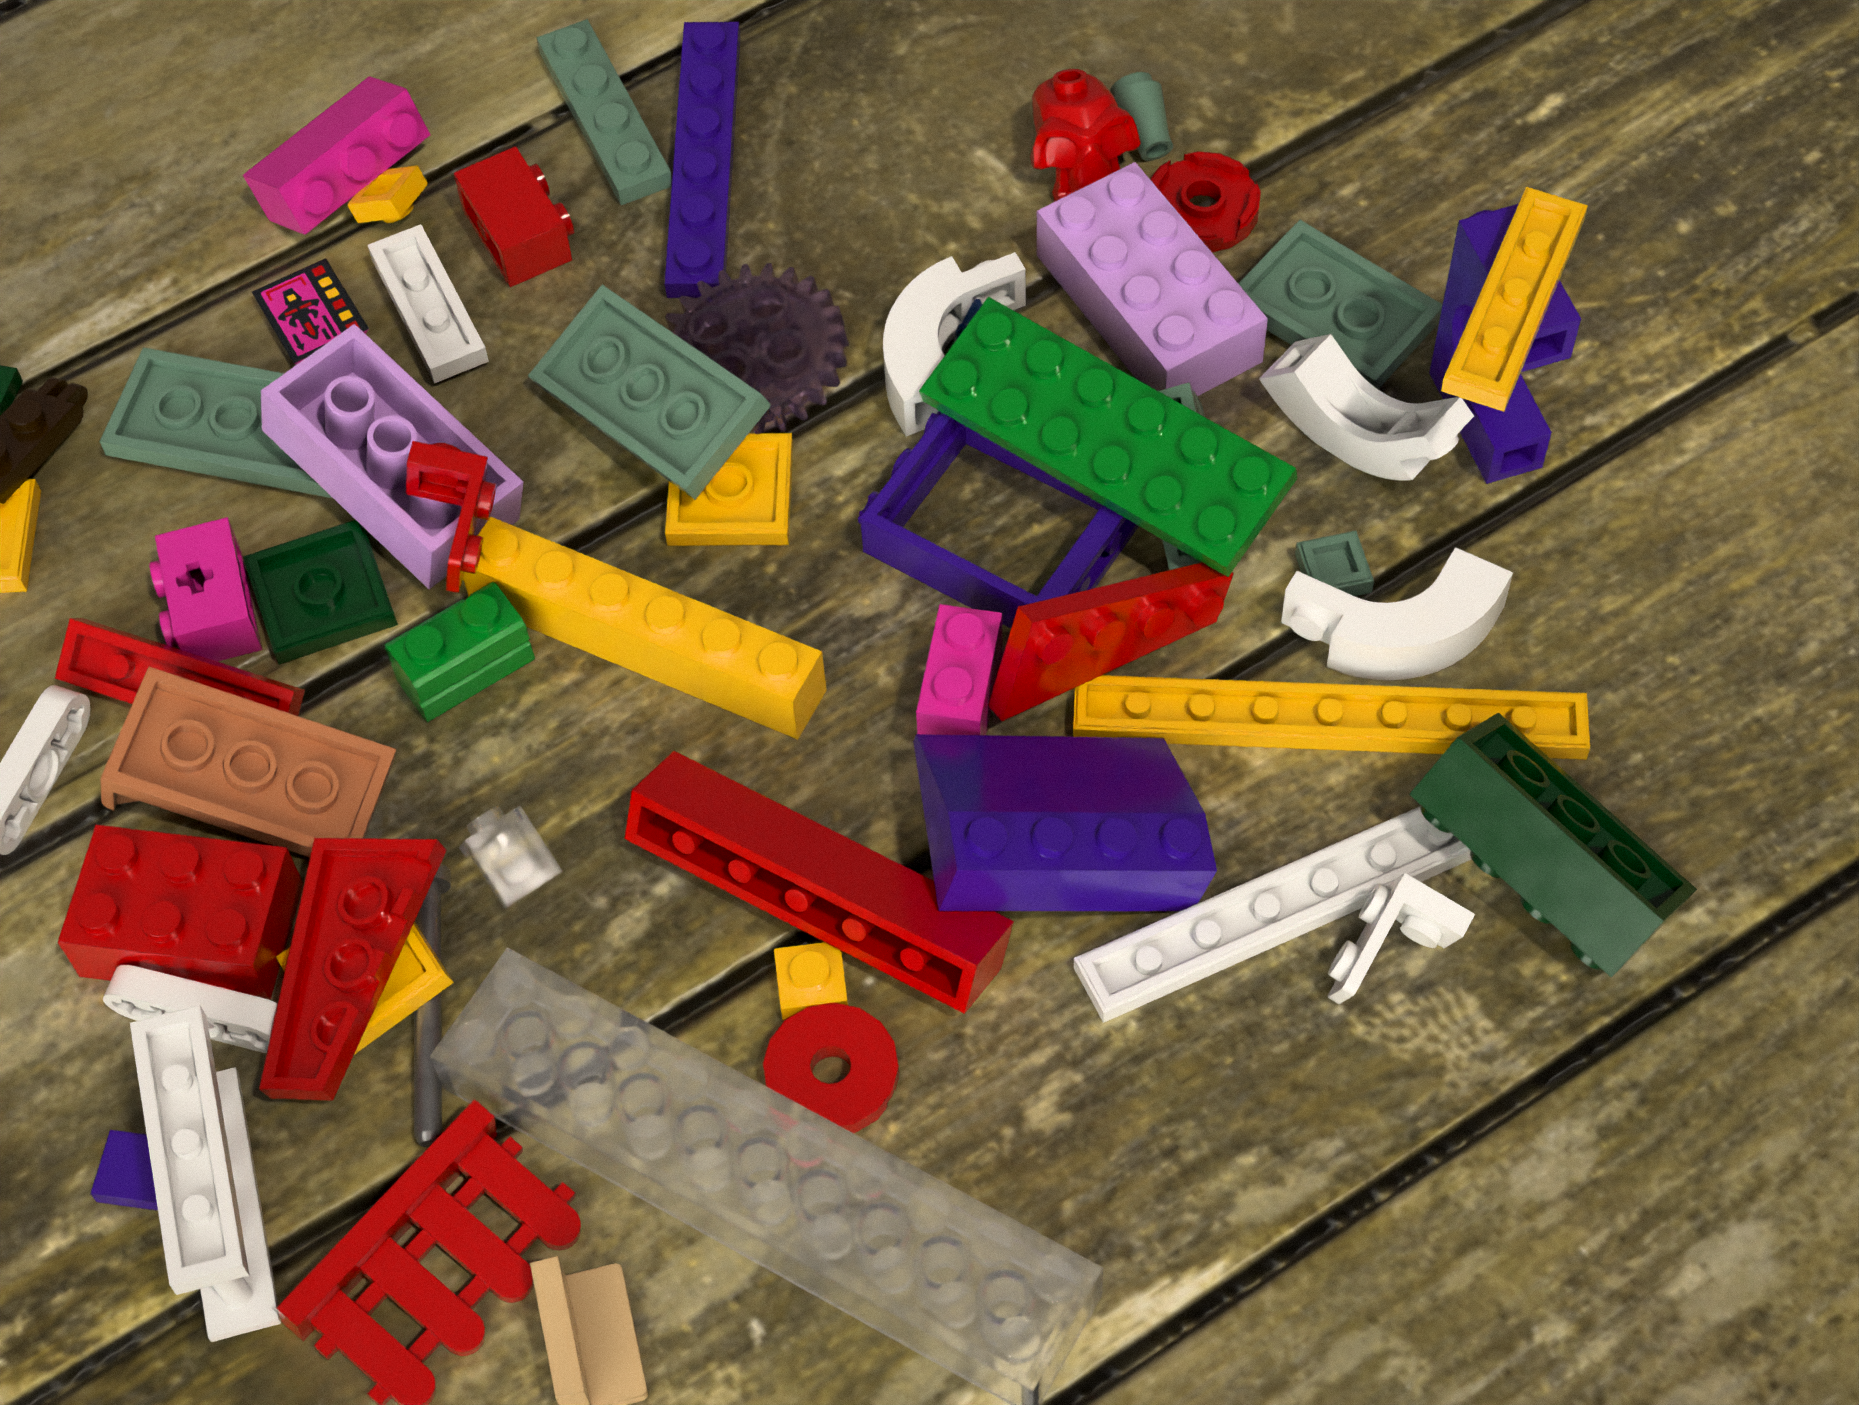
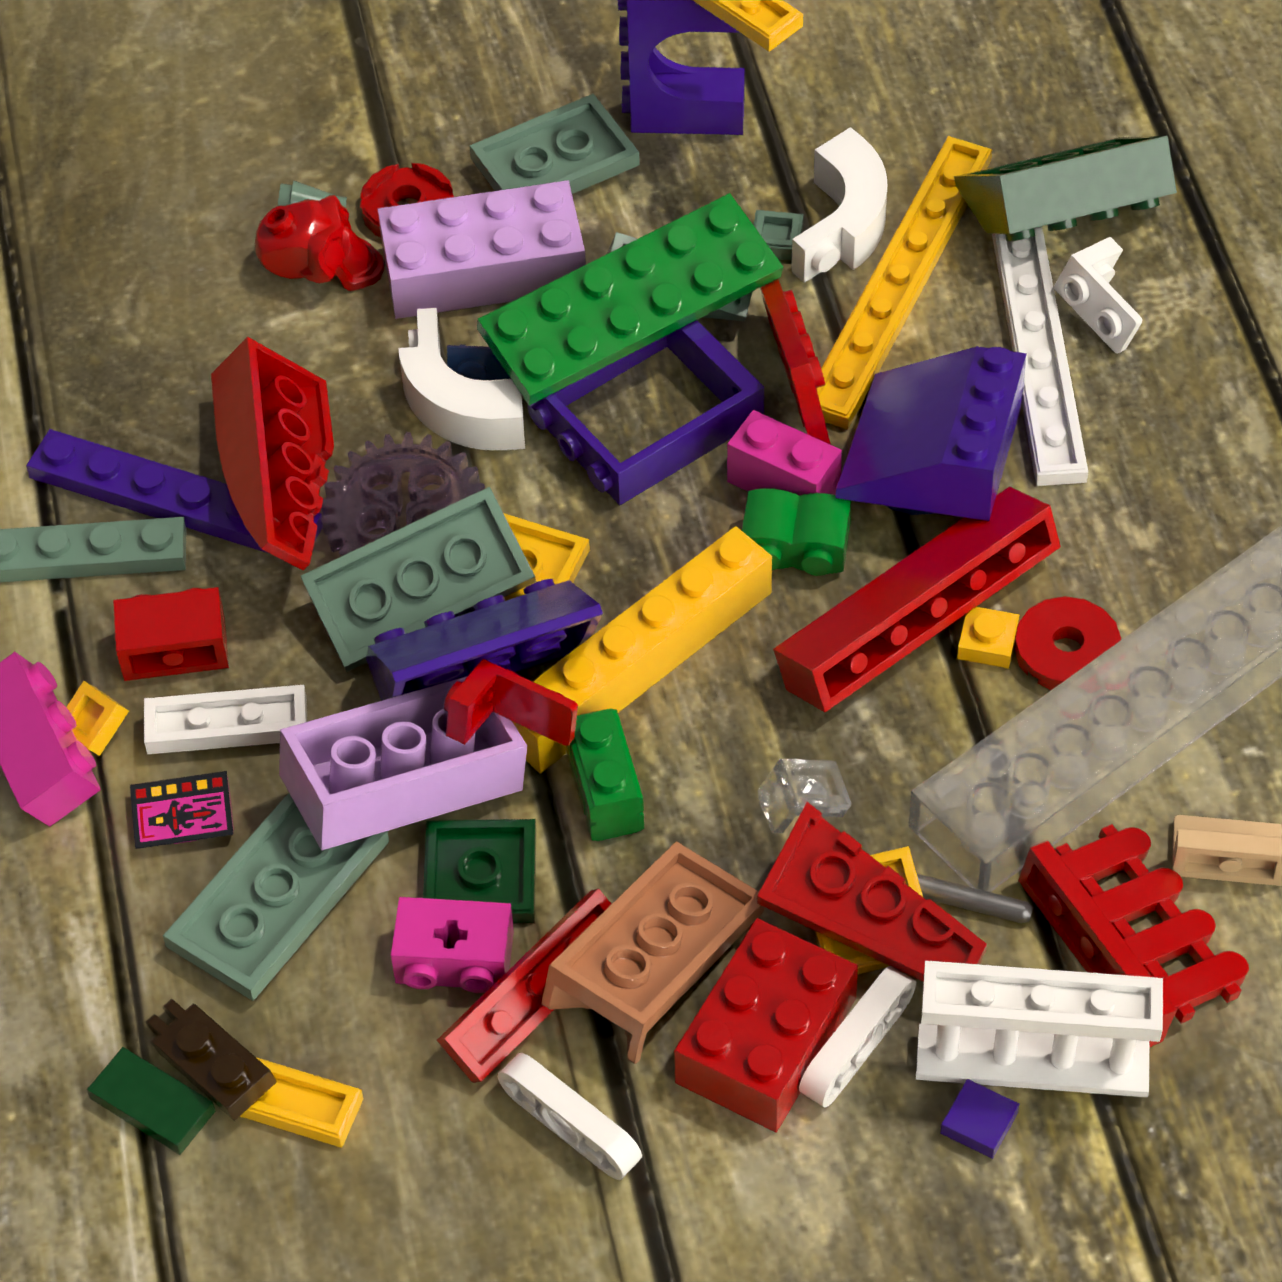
camera: 70 degrees left, 5 degrees down
white arch [1259,334,1474,481] -> none
none -> red wedge [211,336,334,571]
none -> dark purple slope [366,579,603,701]
none -> green brick [742,489,851,576]

